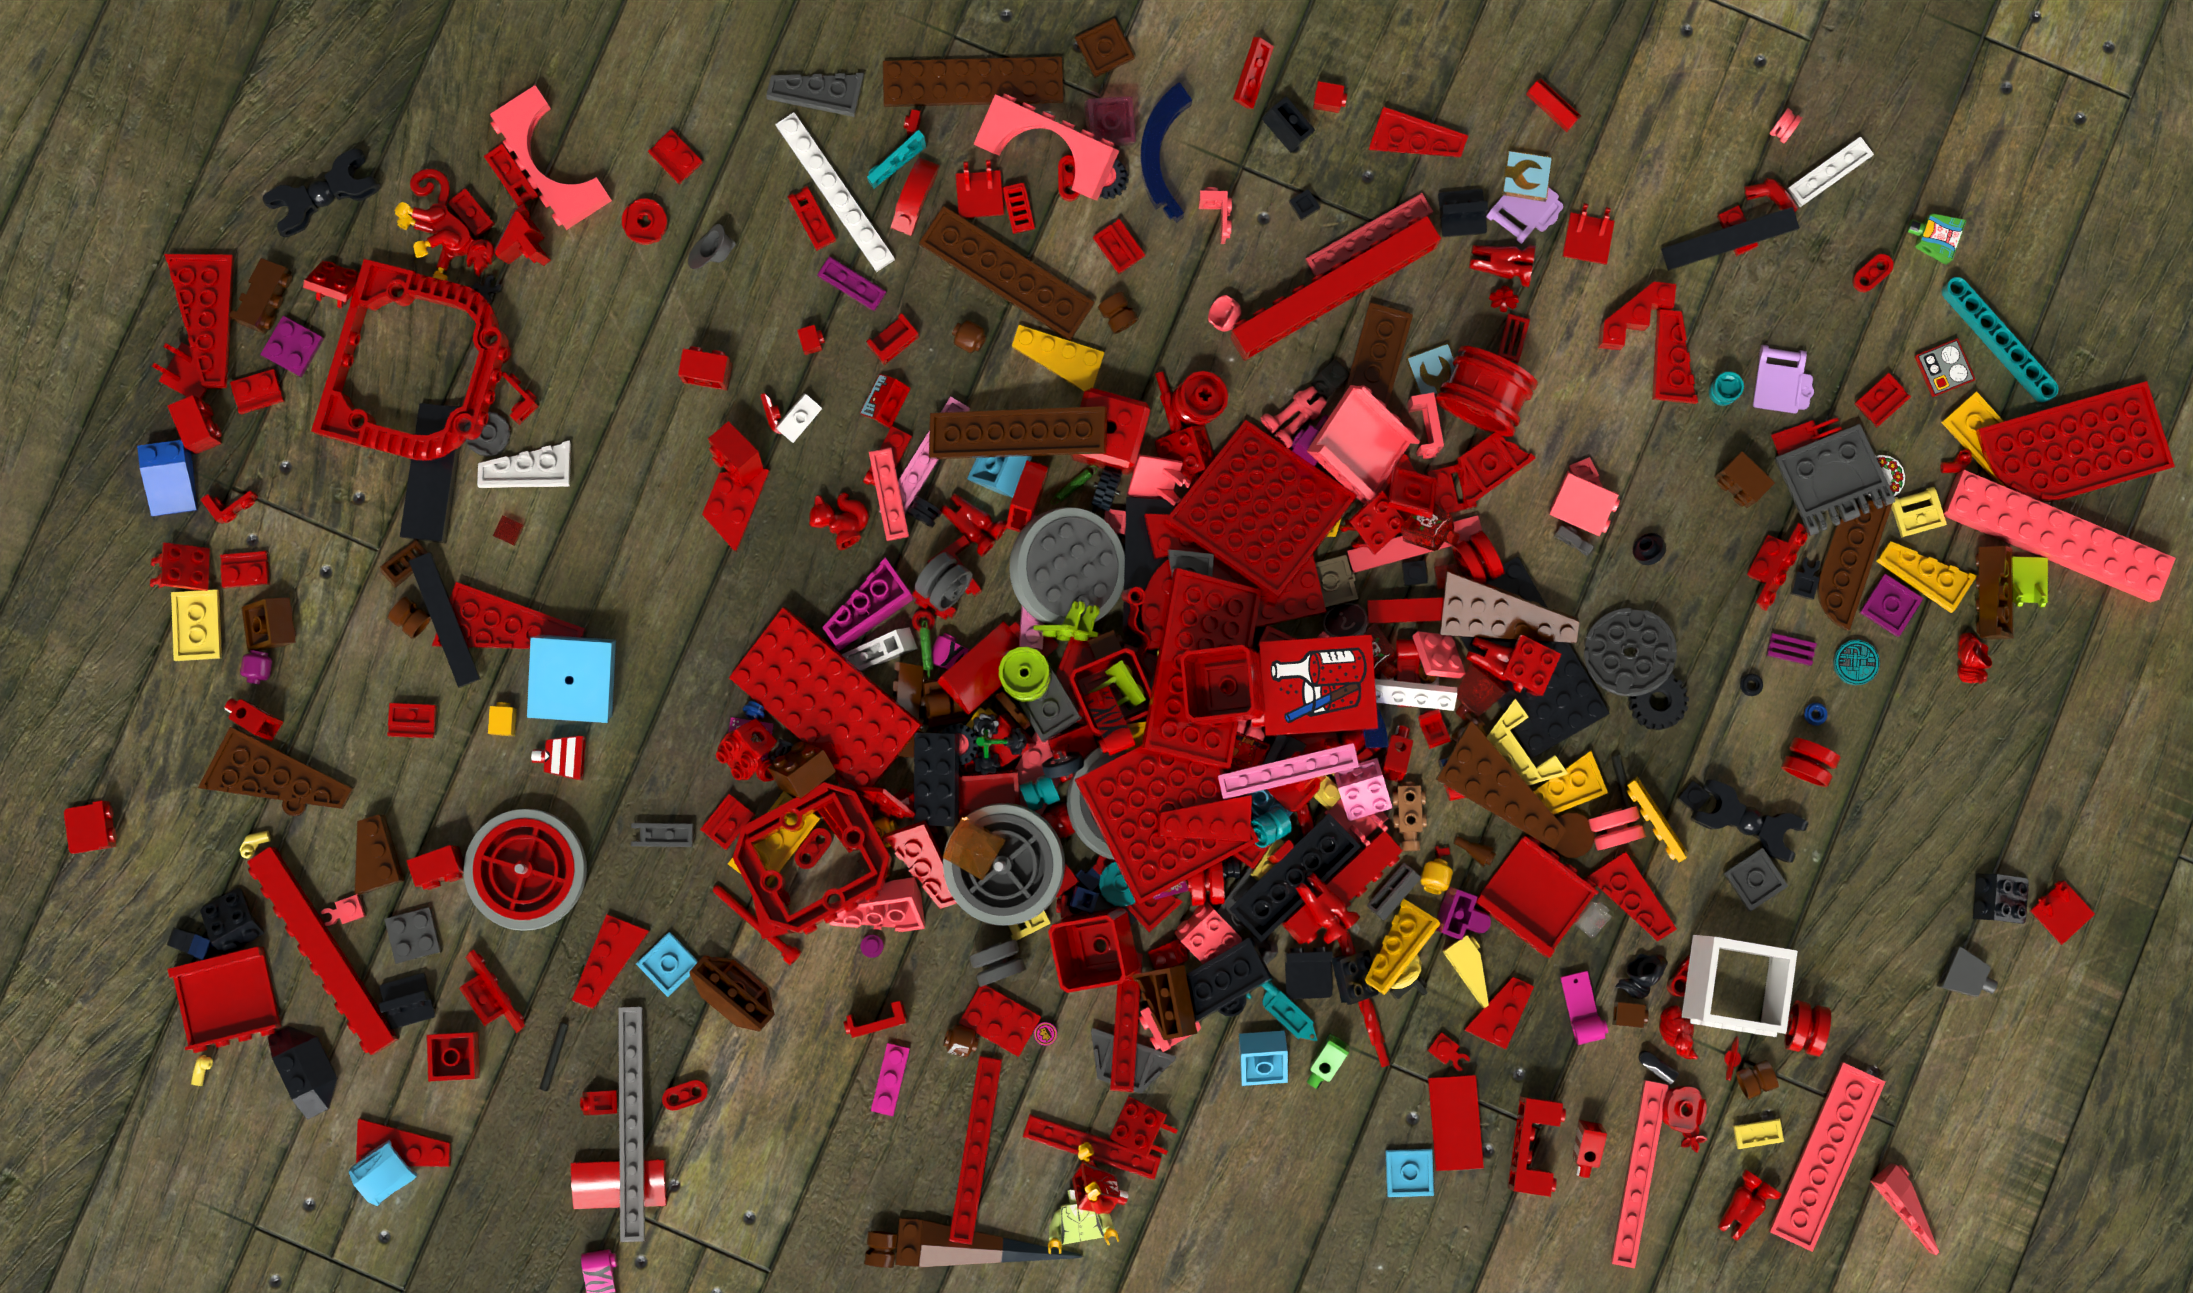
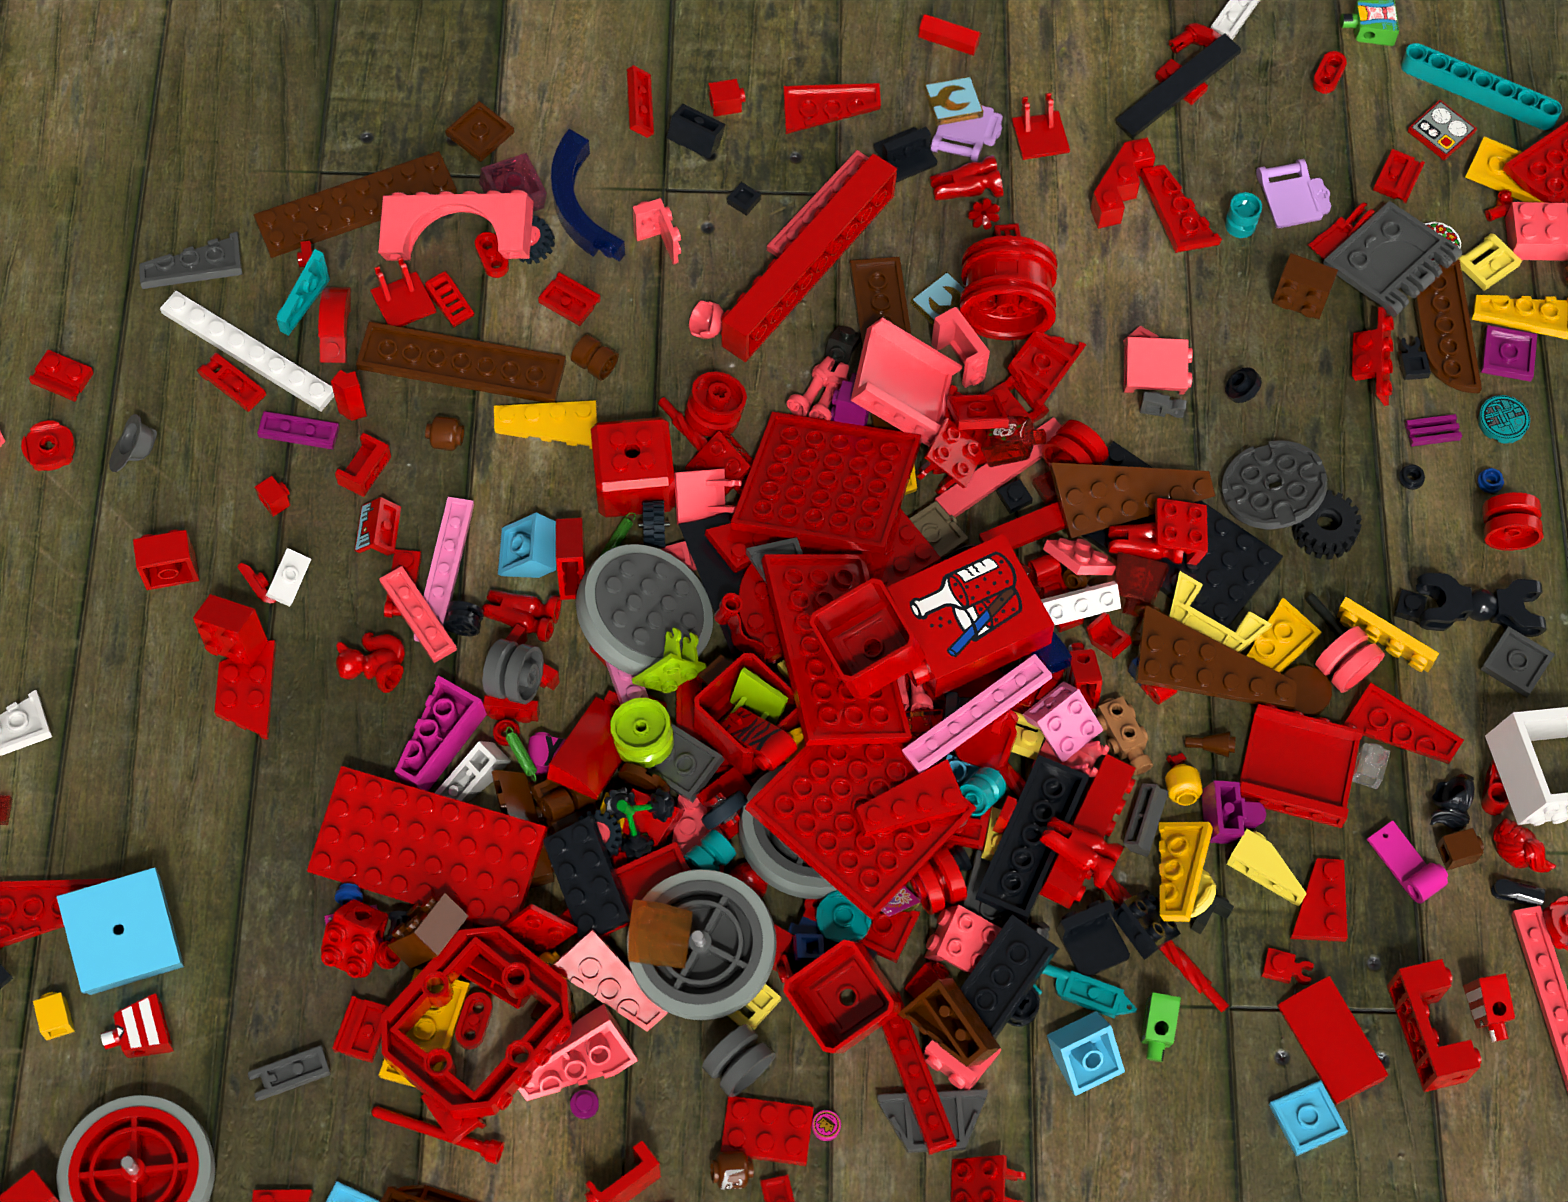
camera: 20 degrees left, 20 degrees down
reddish brown plate [929,406,1107,459] -> none
none -> red piece [331,369,367,421]

